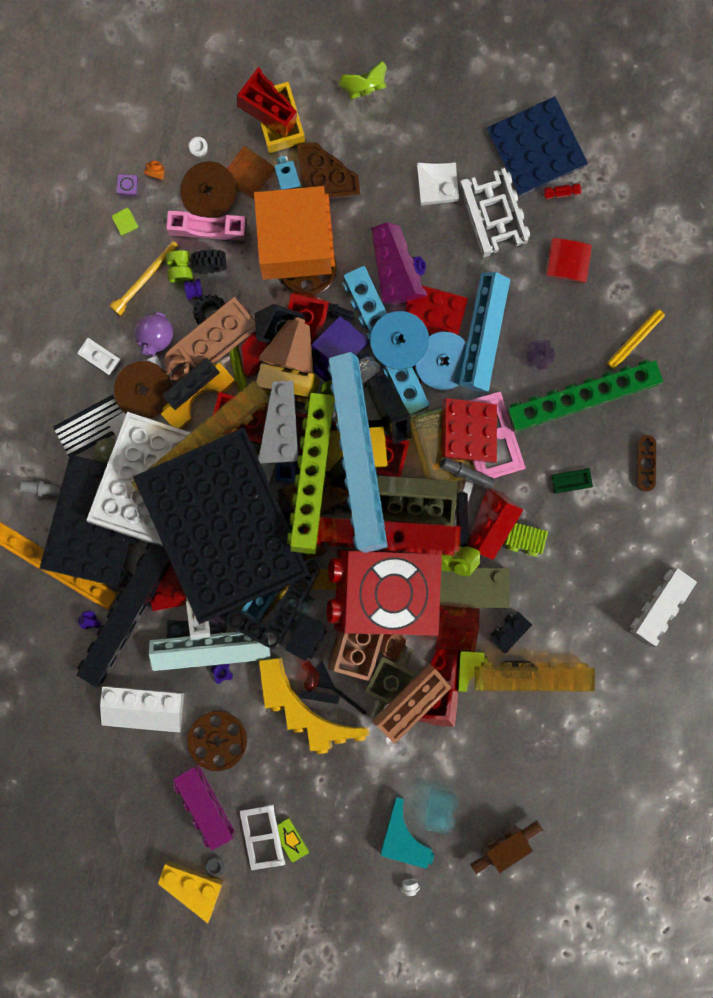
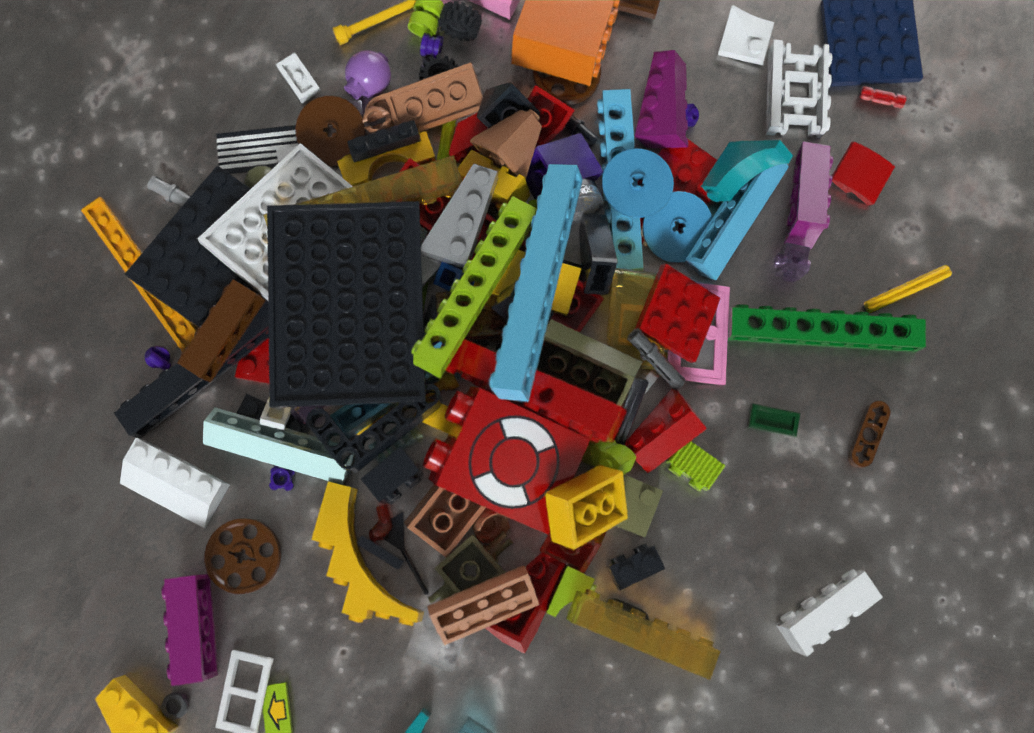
camera: 20 degrees right, 5 degrees down
none -> reddish brown brick [177,279,266,383]
none -> yellow brick [545,465,628,549]
none -> teal arch [701,140,793,202]
none -> wedge [784,141,833,249]

